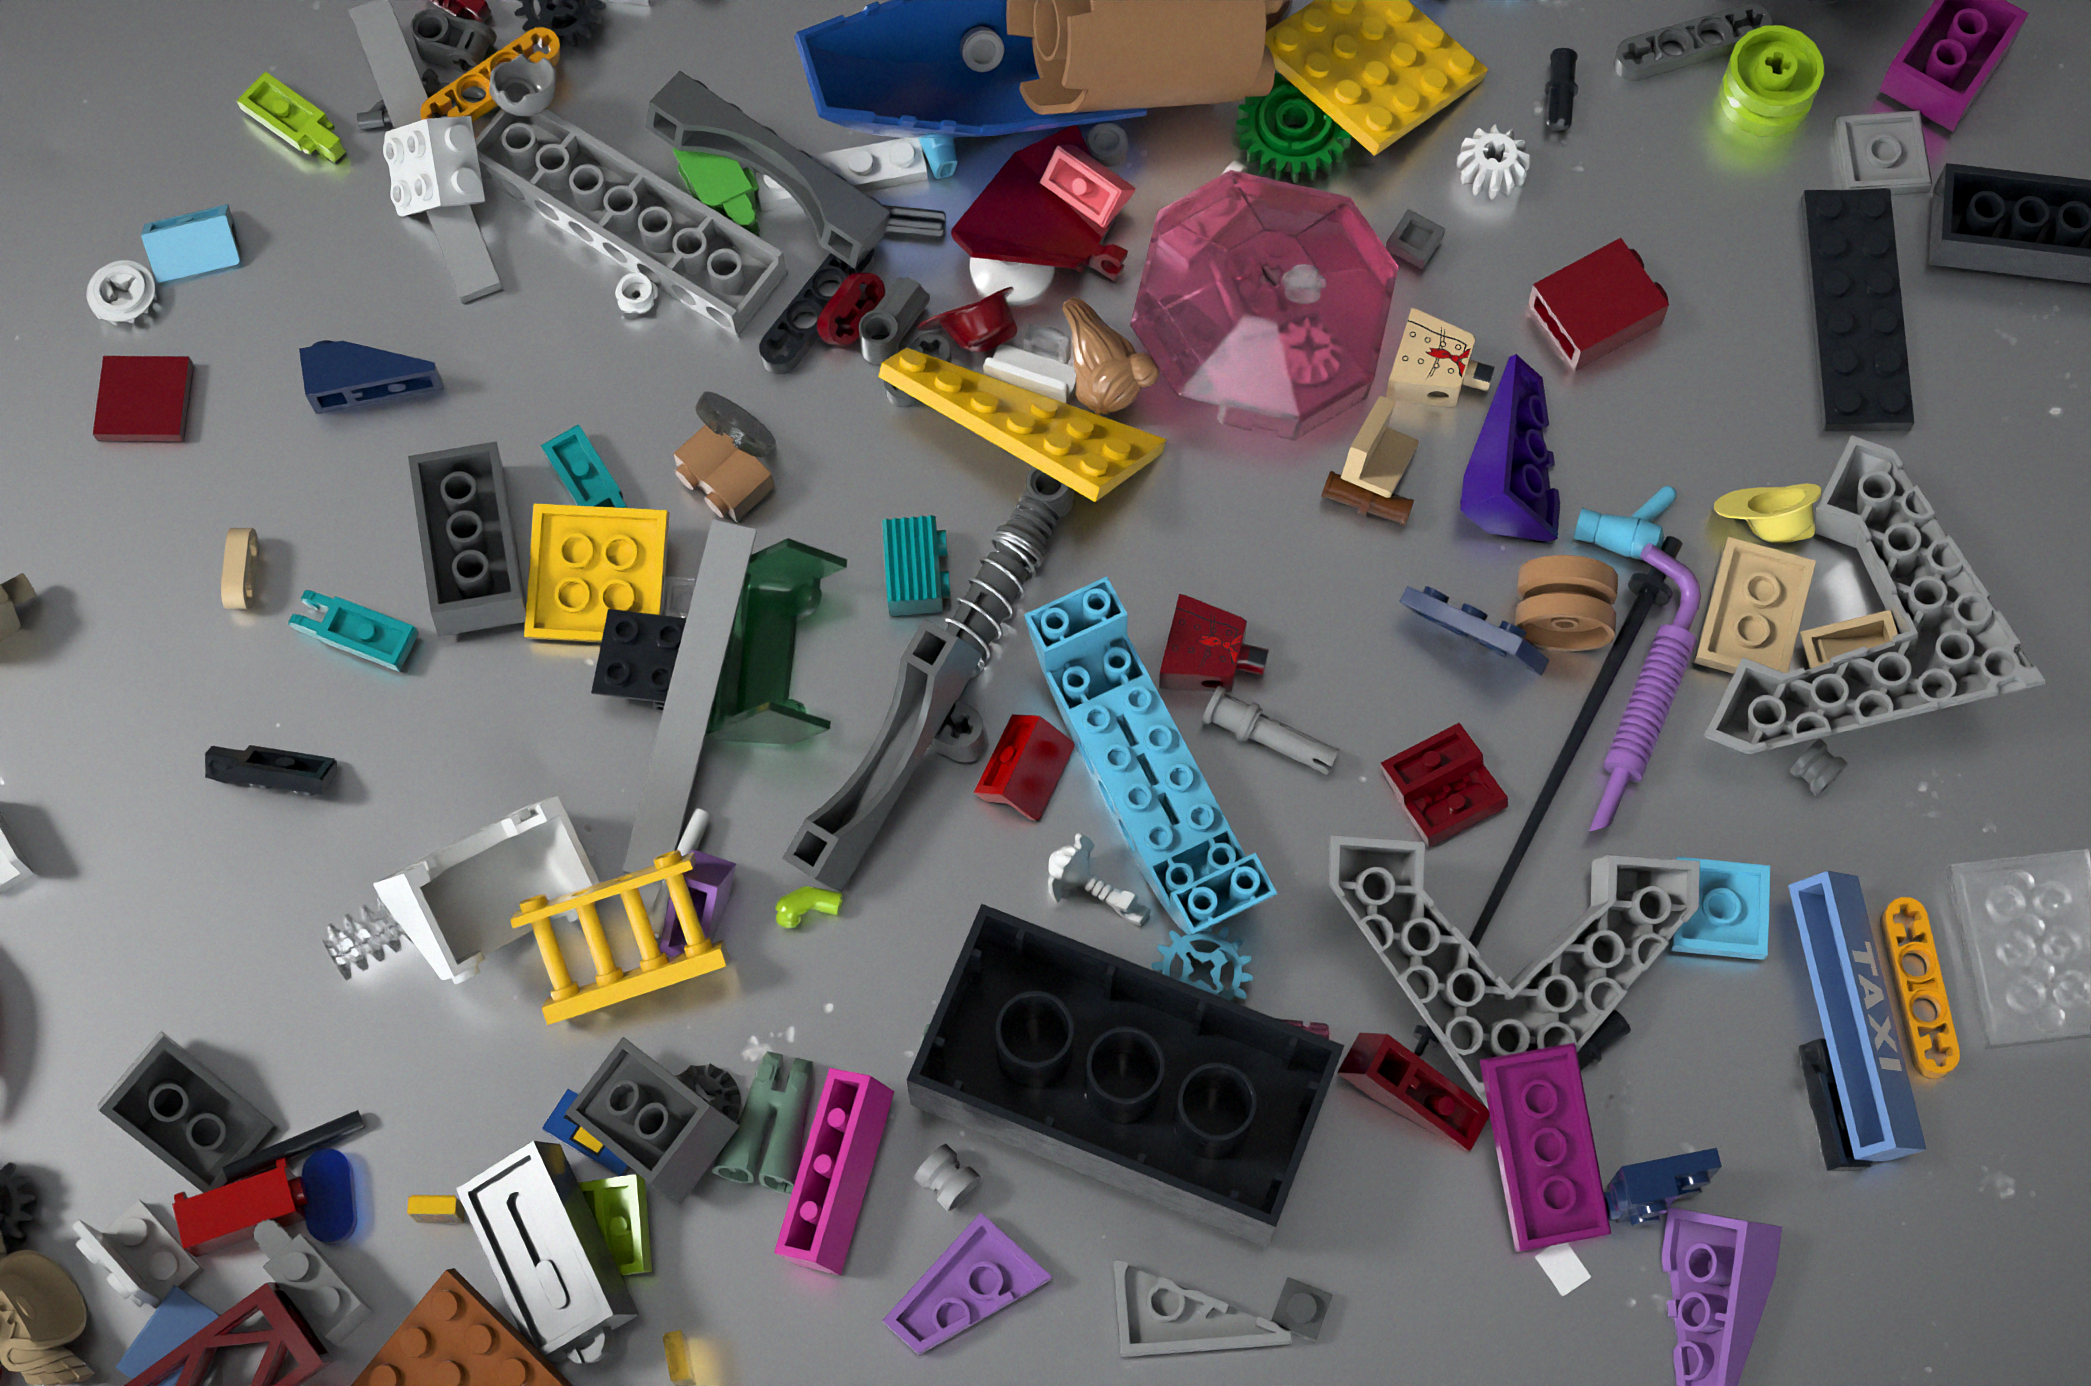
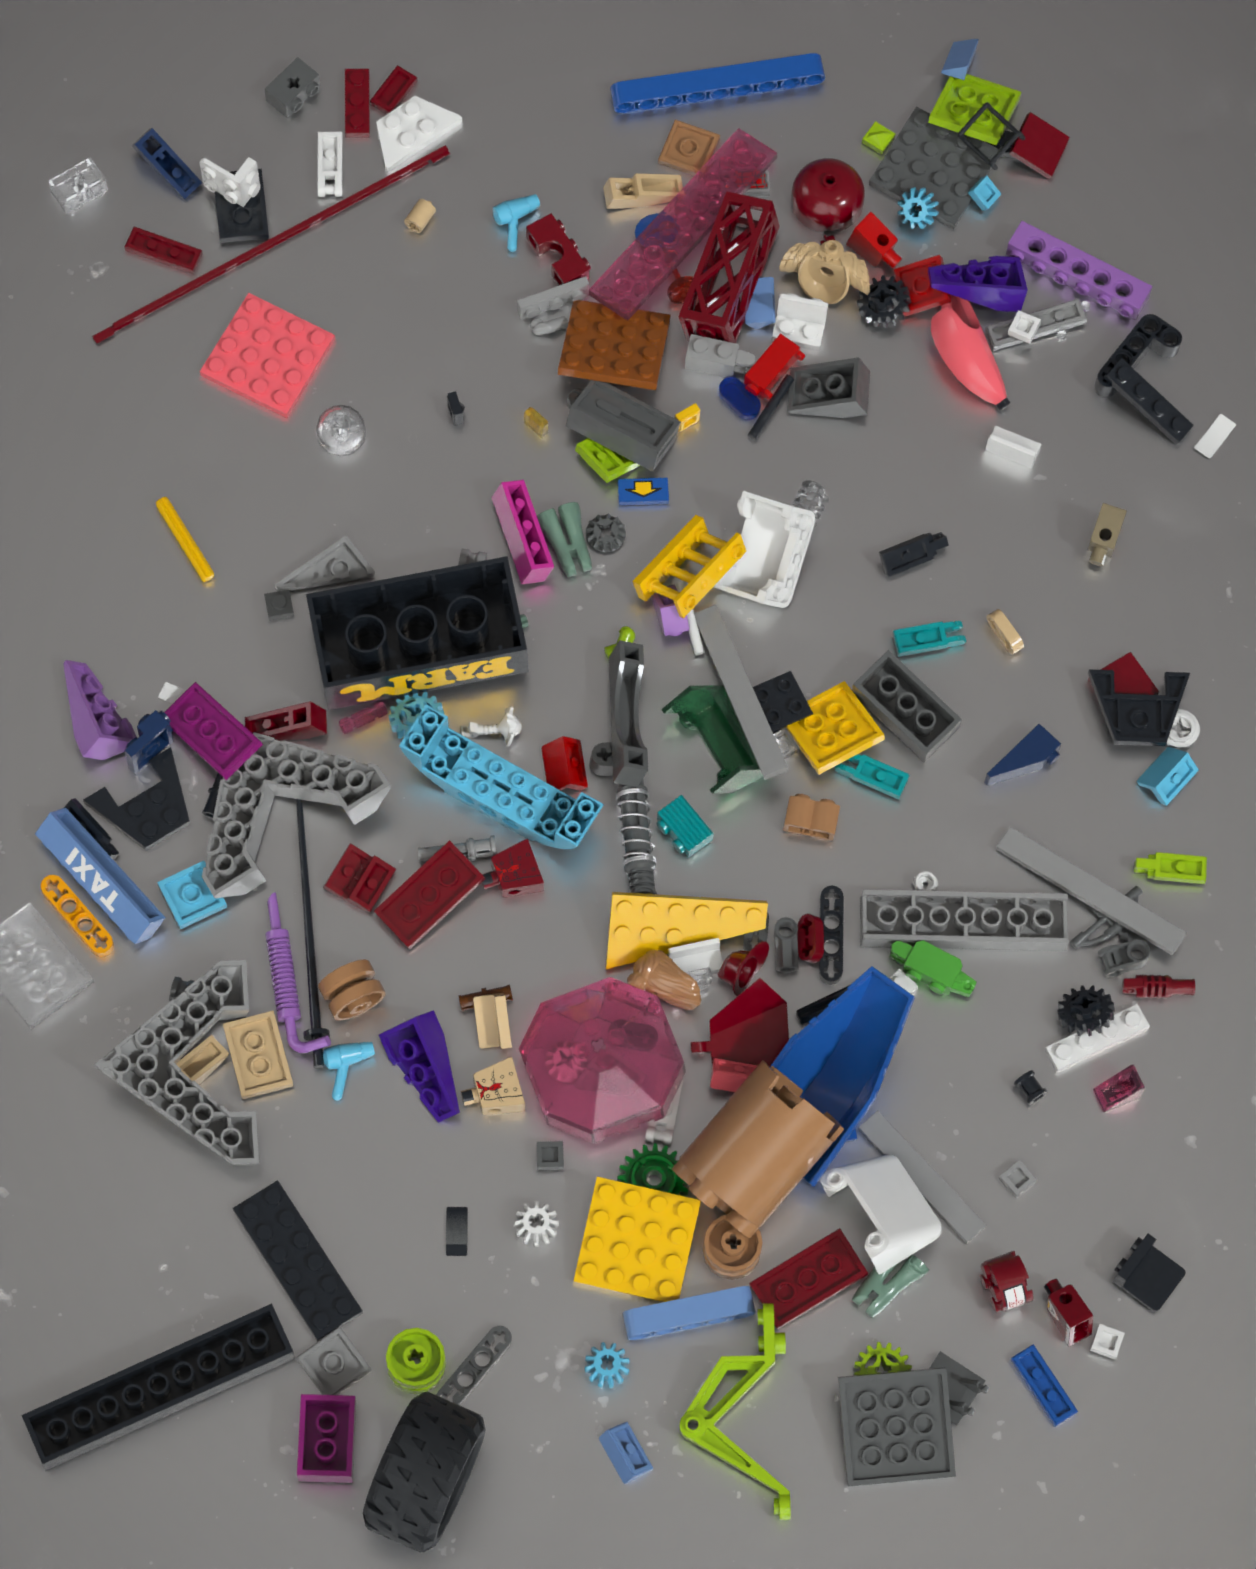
camera: 140 degrees right, 0 degrees up
white bracket [383,116,485,216] -> none
light orange beam [420,27,560,123] -> none
light grey hair [489,54,557,116] -> none
dark grey slope [565,1037,739,1203] -> none
dark grey arch [645,71,890,269] -> none
clear smoke tile [695,391,776,458] -> none
medium lavender wing [882,1212,1052,1356] -> none
light grey tile [960,26,1004,72] -> none
clear plate [1282,264,1327,304] -> none
dark blue wing [1399,586,1549,676] -> none
dark red brick [1528,238,1669,371] -> none
black axle [1544,48,1579,132] -> none
light yellow piece [1714,483,1822,544] -> none
none -> black wing [83,747,190,851]
none -> dark red plate [374,840,486,949]
none -> black sticker [446,1207,468,1256]
none -> black wing [1088,669,1190,746]

